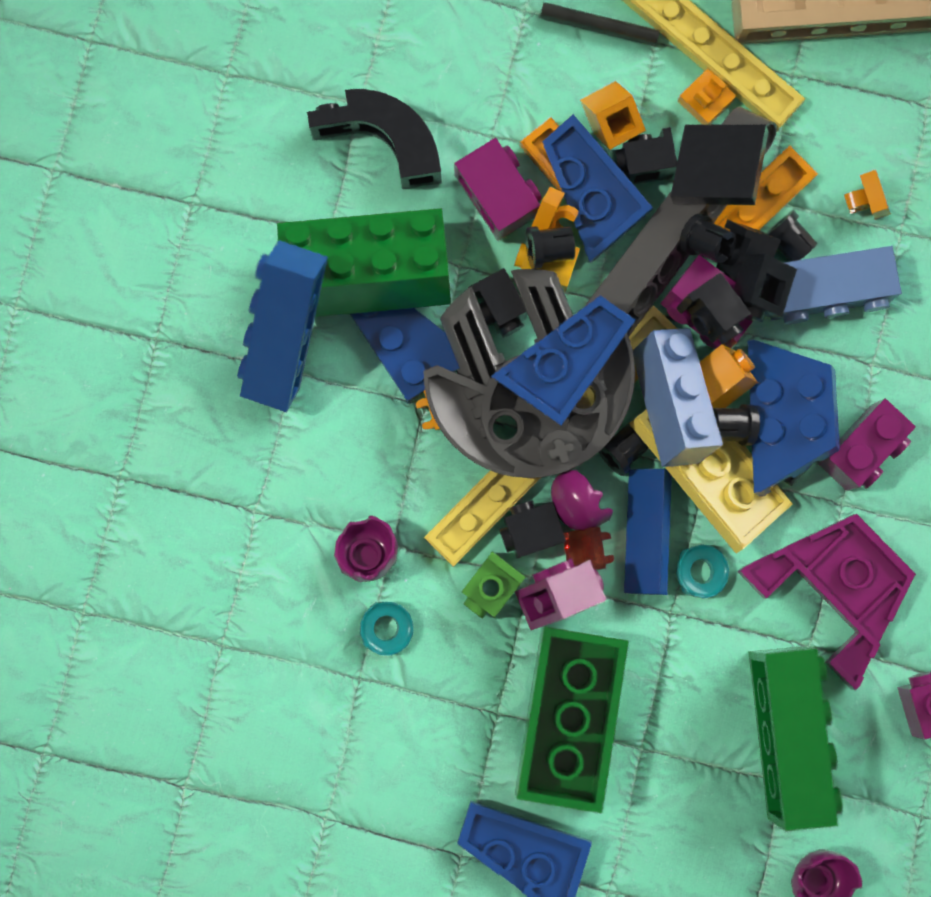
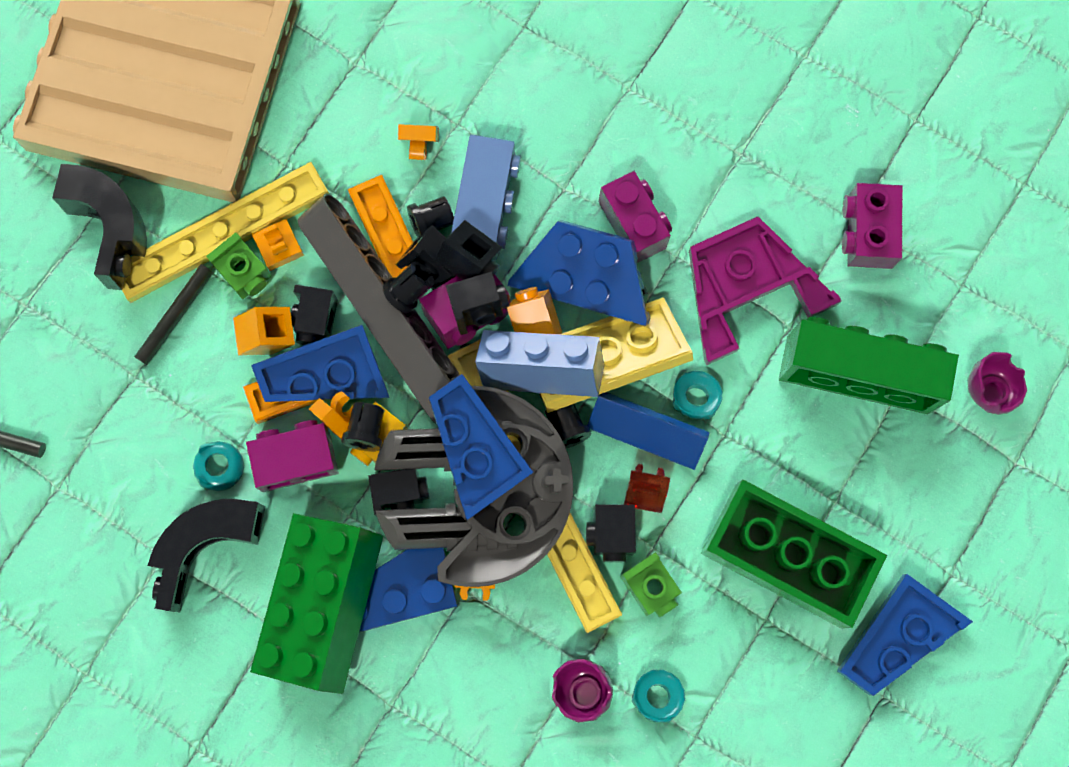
camera: 70 degrees left, 5 degrees down
blue brick [237,240,328,413] -> none
brick [515,559,607,630] -> none
magenta hair [551,470,613,531] -> none
black tile [670,124,768,205] -> none
black bush [713,404,760,446] -> none
none -> teal piece [193,441,244,491]
none -> bright green brick [206,233,272,300]

